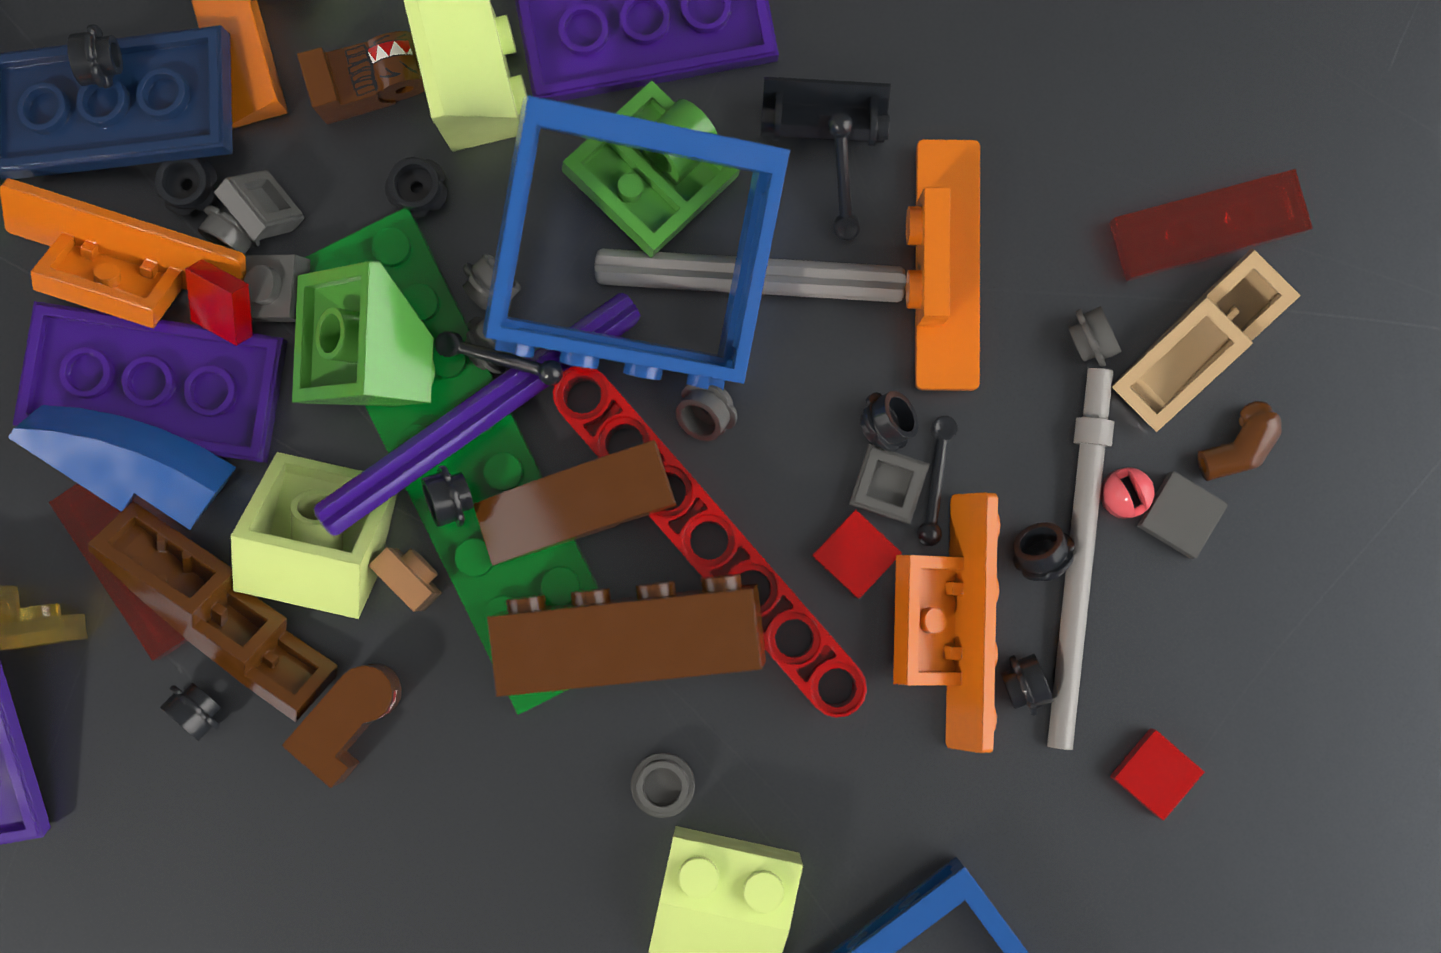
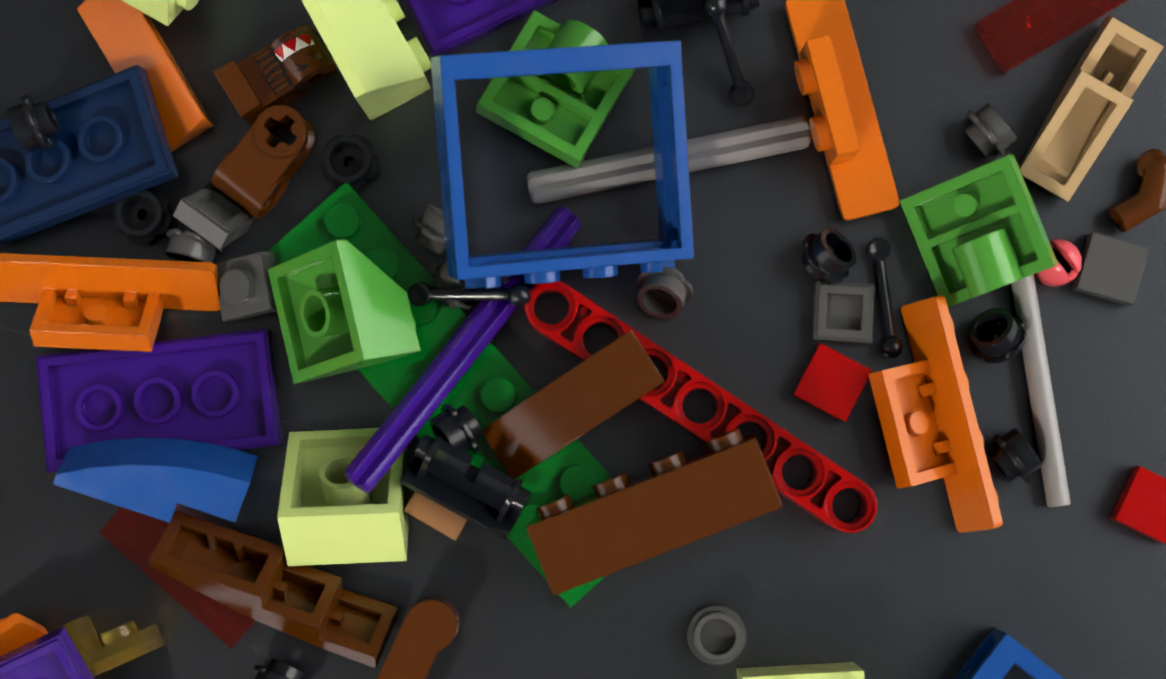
camera: 10 degrees left, 0 degrees up
red tile [185,259,253,346] -> none
none -> reddish brown piece [210,105,316,220]
none -> black hinge [399,434,531,540]
none -> bright green plate [900,154,1058,307]

